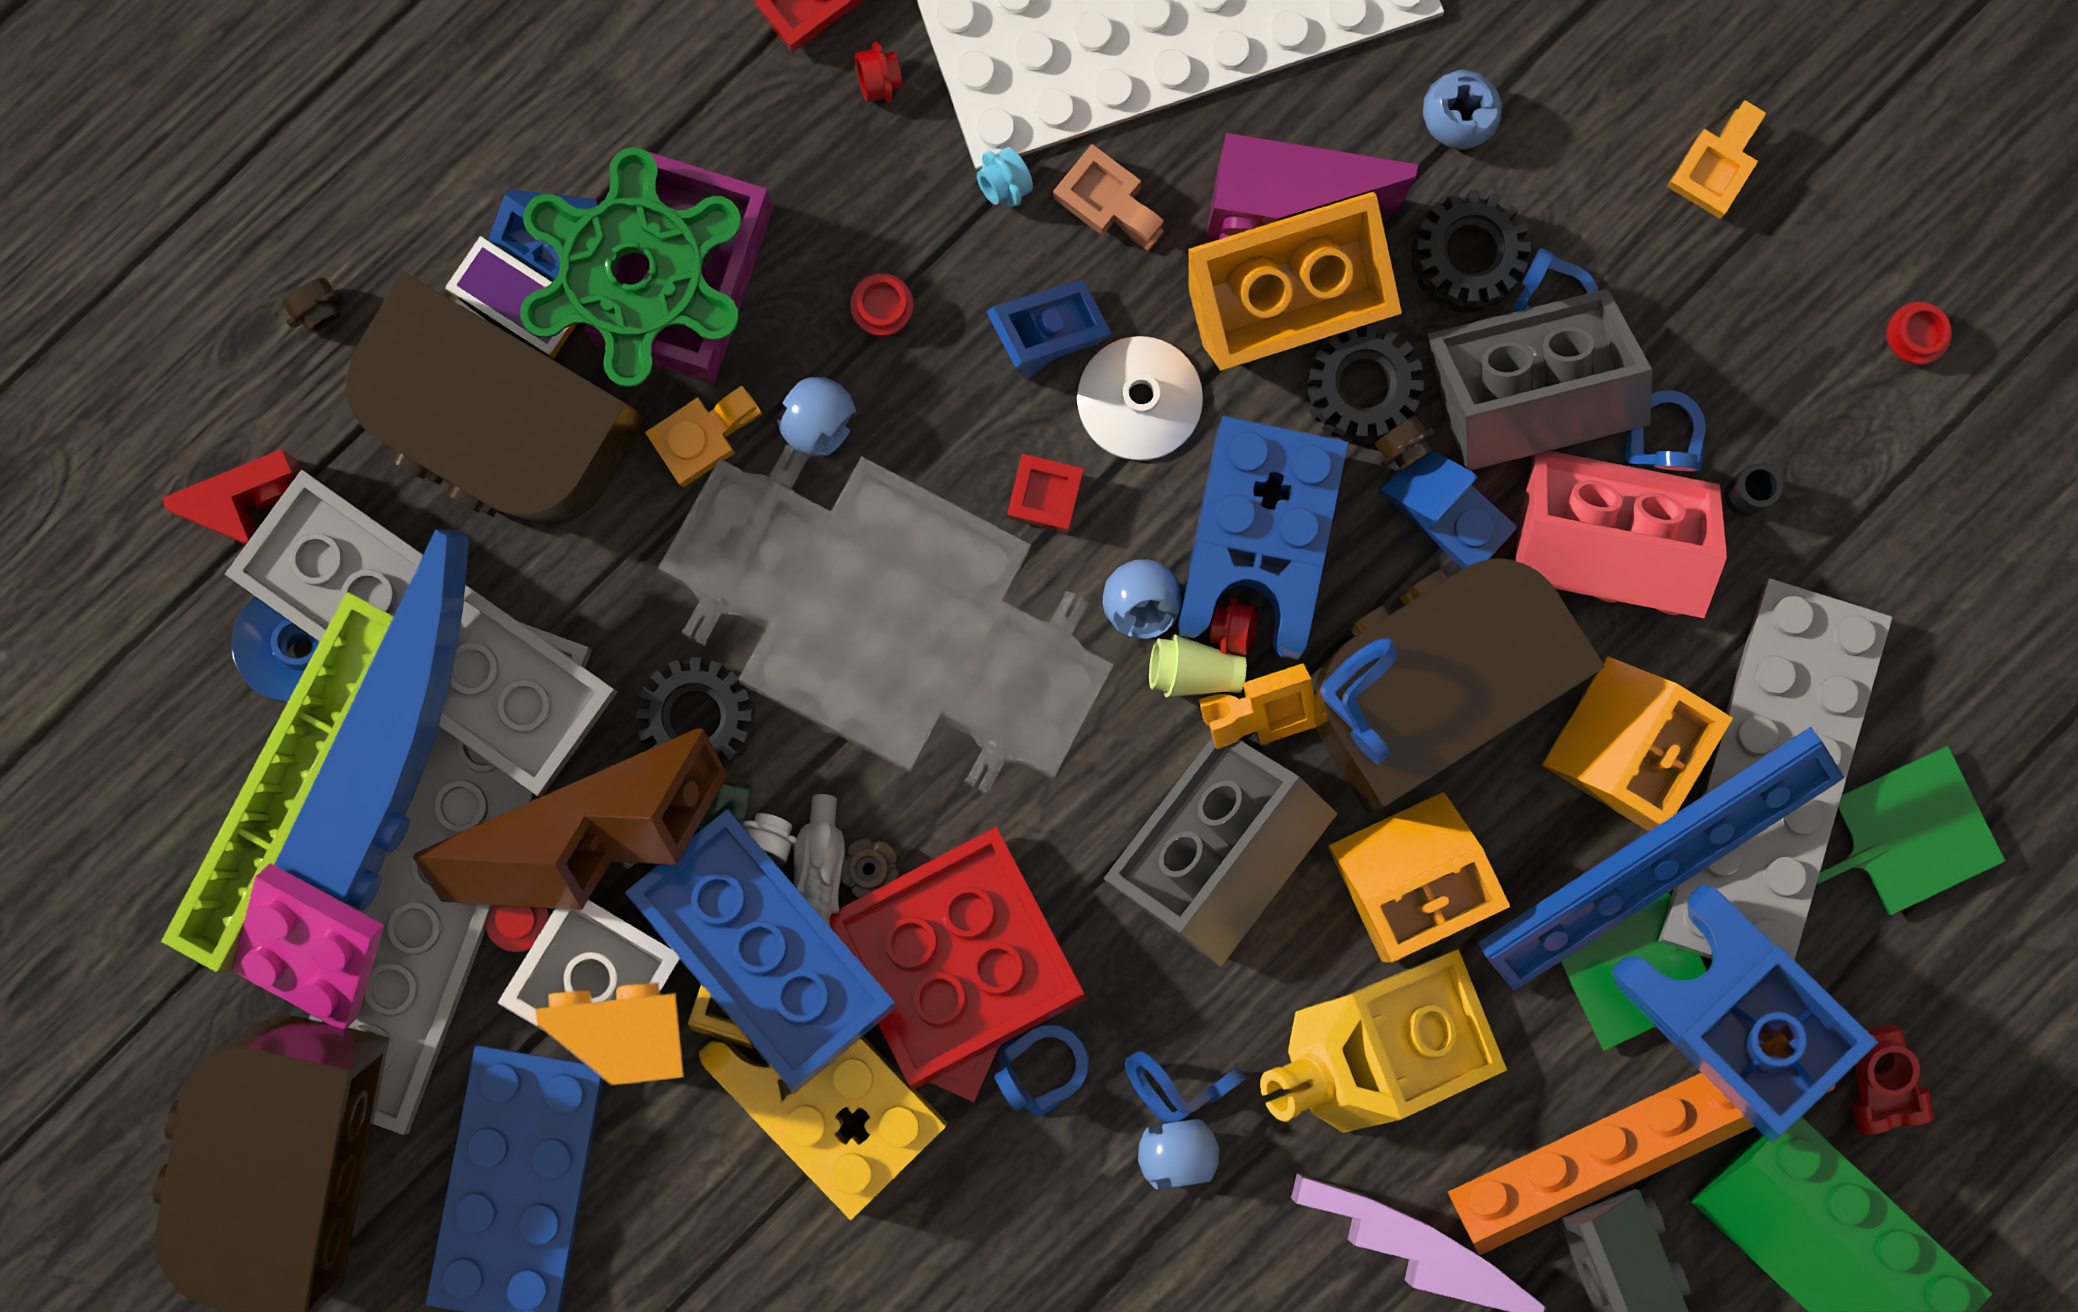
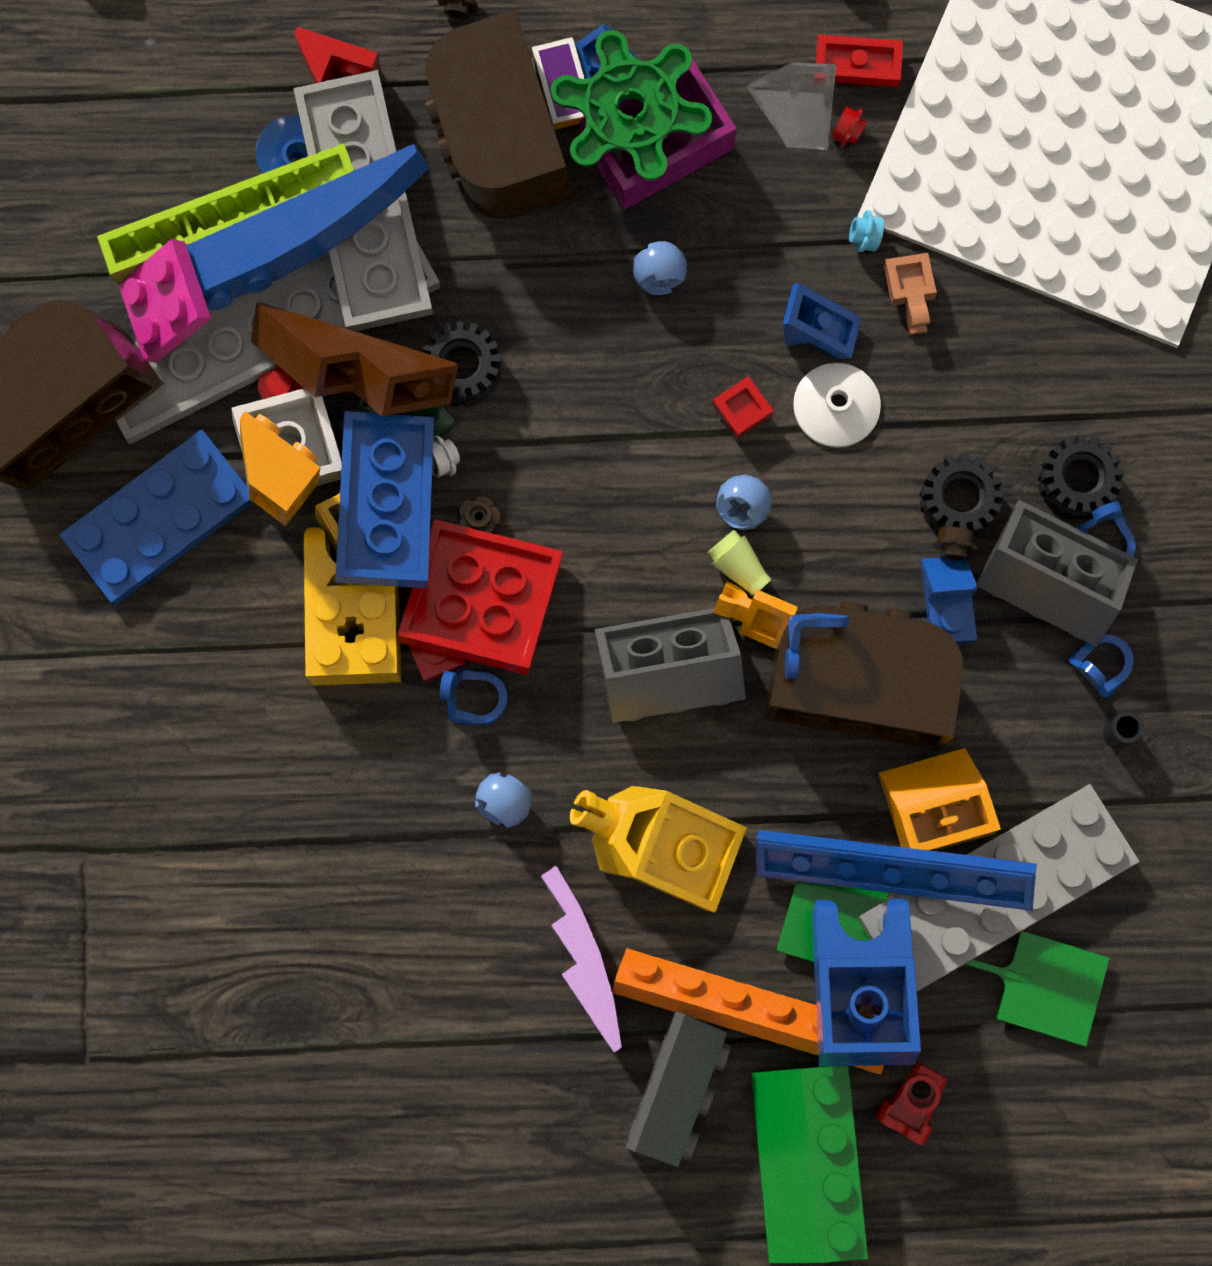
camera: 45 degrees right, 5 degrees down
light orange plate [645,386,763,488] -> none
clear piece [658,445,1114,794] -> none
light grey piece [793,794,846,925] -> none
red plate [851,273,914,337] -> none
blue piece [1125,1051,1246,1124] -> none
blue brick [1177,416,1348,660] -> none
light orange slope [1189,191,1402,371] -> none
magenta slope [1206,133,1418,241] -> none
red plate [1210,596,1258,656] -> none
light orange slope [1327,792,1510,962] -> none
medium blue piece [1423,69,1502,150] -> none
coral slope [1516,451,1727,618] -> none
none -> clear slope [745,62,836,150]

